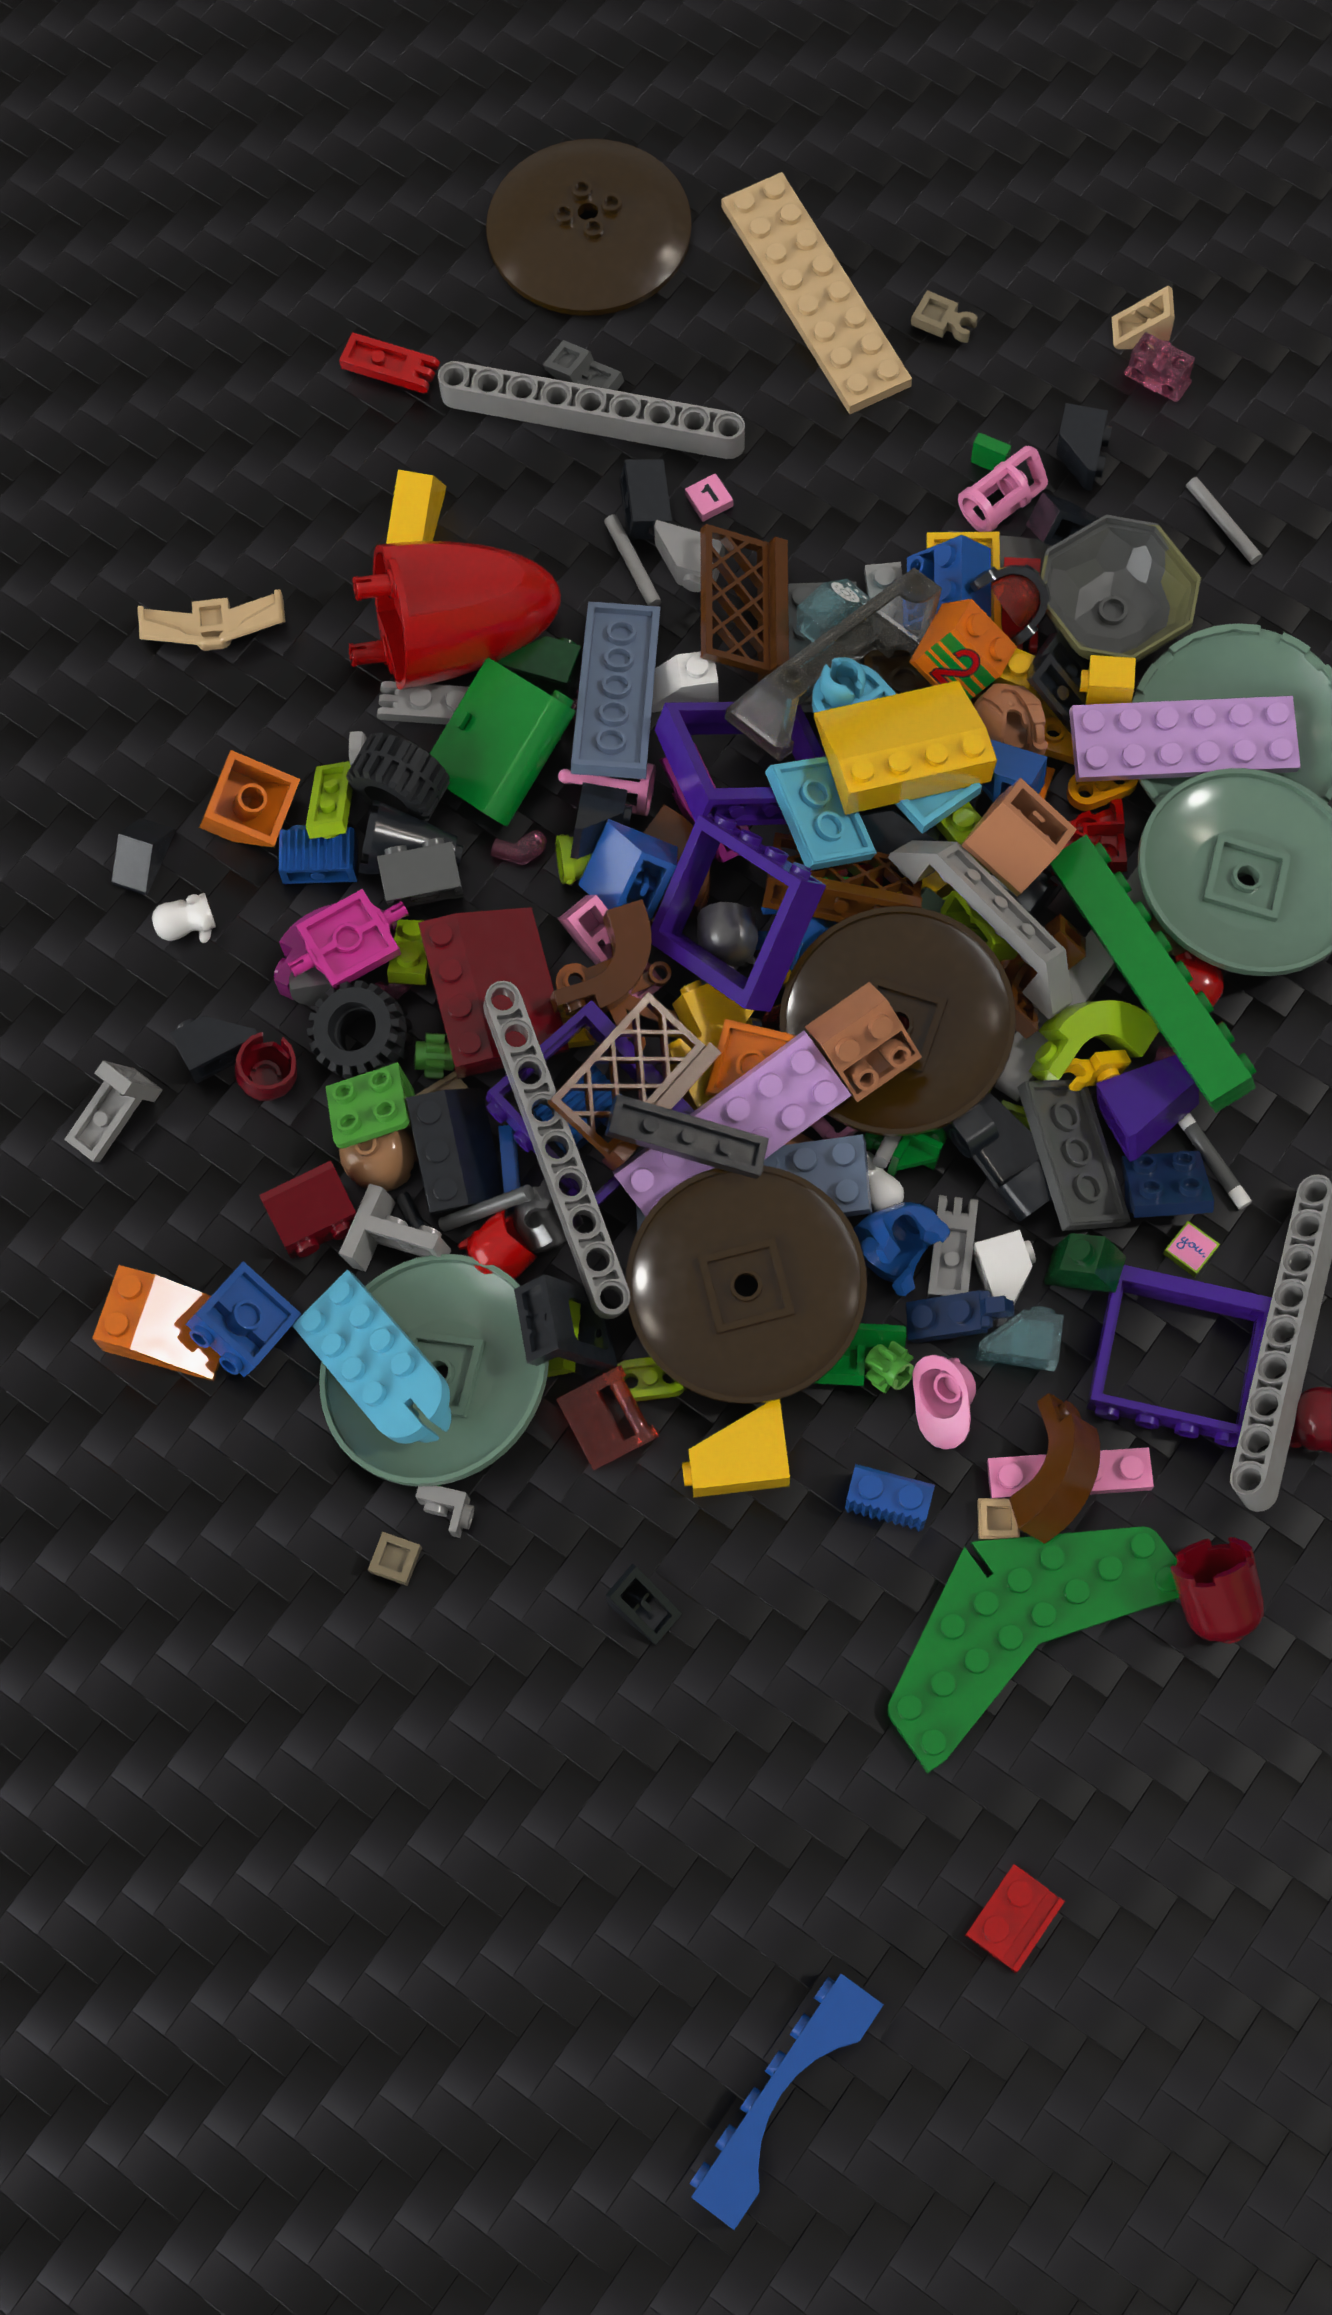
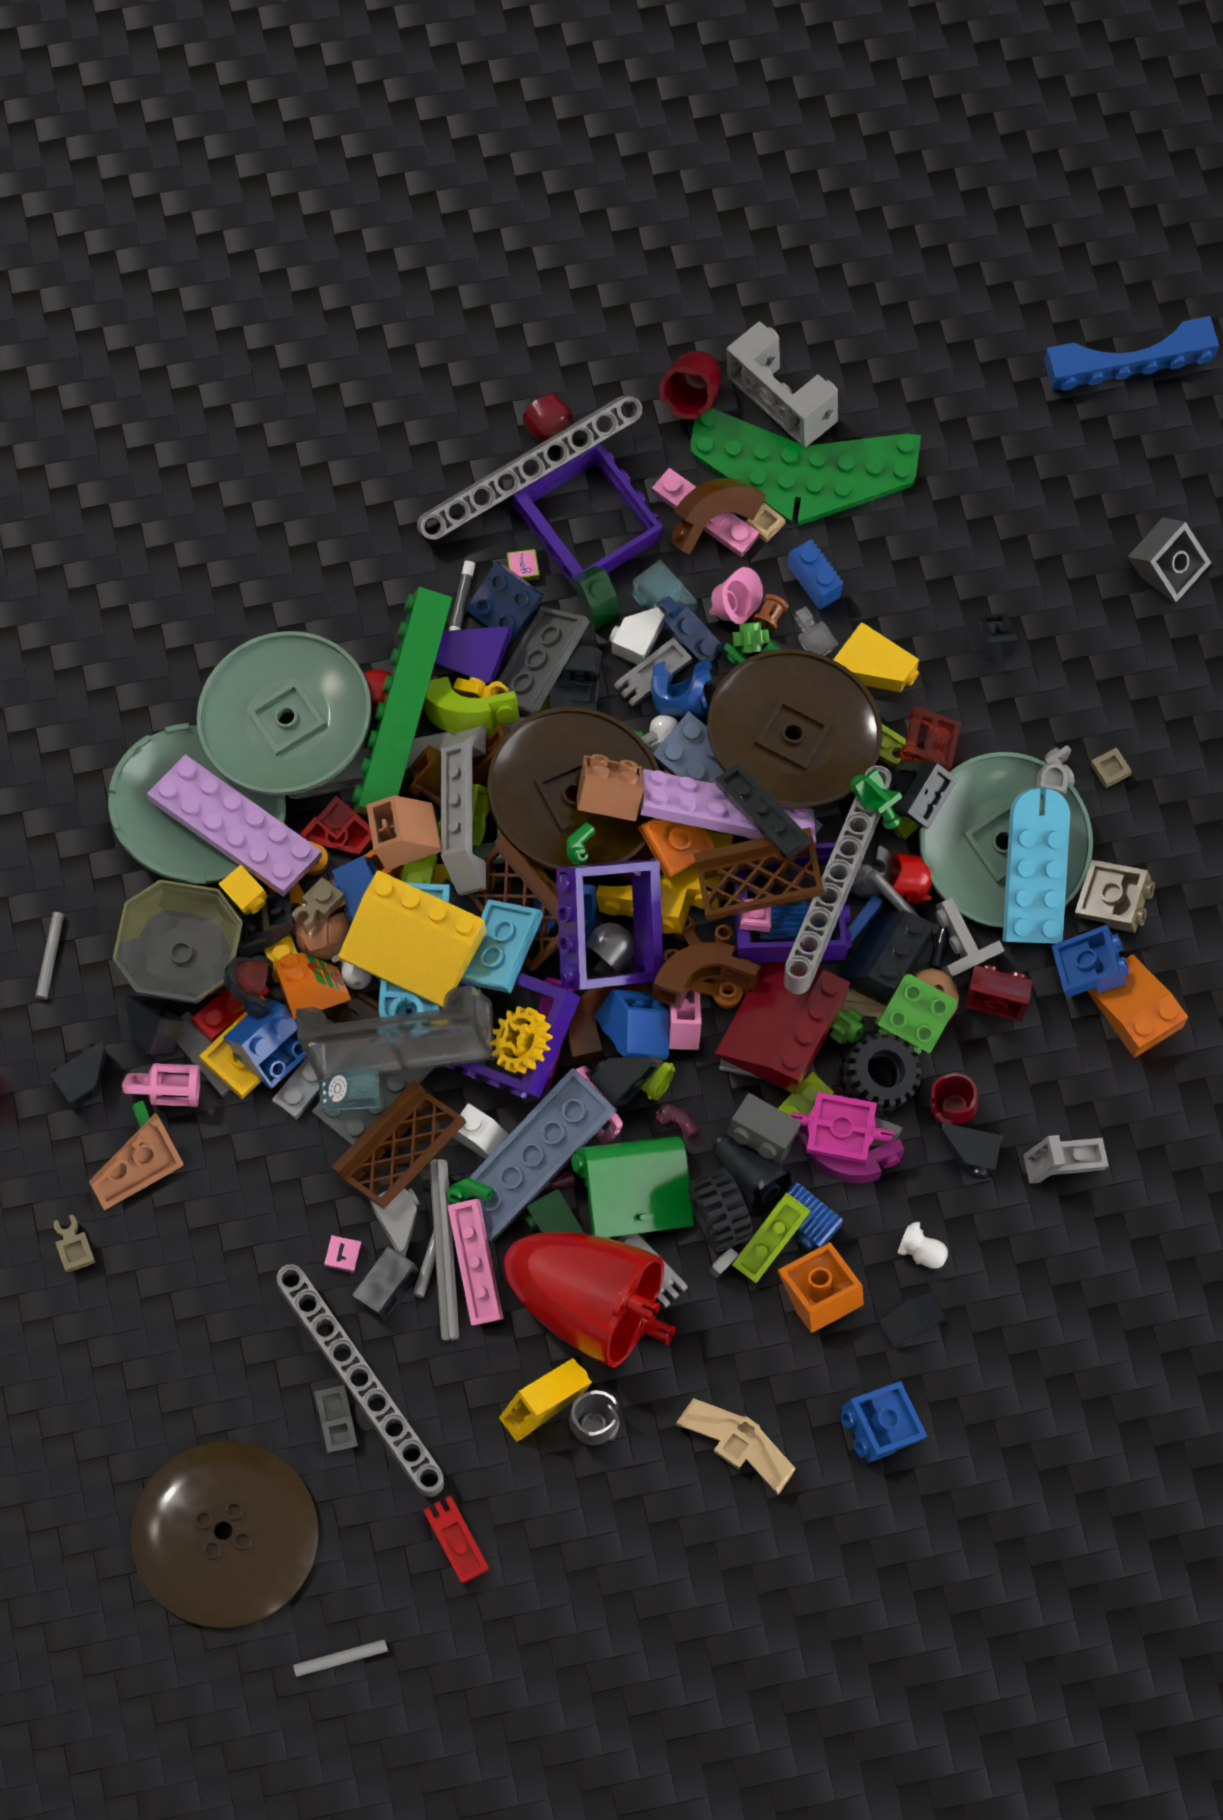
camera: 145 degrees left, 0 degrees up
tan plate [721,172,912,415] -> none
red plate [965,1864,1065,1973] -> none
none -> nougat wing [89,1113,184,1210]
none -> dark tan plate [292,878,345,931]
none -> light grey bar [293,1639,388,1677]
none -> light grey axle [429,1159,459,1341]
none -> green arm [447,1178,494,1204]
none -> bright pink plate [448,1199,504,1326]
none -> yellow gear [490,1006,553,1074]
none -> green arm [566,822,595,864]
none -> flat silver helmet [569,1390,620,1445]
none -> light grey plate [726,321,838,448]
none -> bright pink tile [739,898,771,932]
none -> dark orange bush [753,594,789,632]
none -> clear plate [794,607,838,655]
none -> blue plate [841,1381,927,1463]
none -> green piece [850,769,902,829]
none -> light grey tile [1036,762,1069,795]
none -> dark tan plate [1075,860,1155,933]
none -> dark grey slope [1128,517,1211,602]

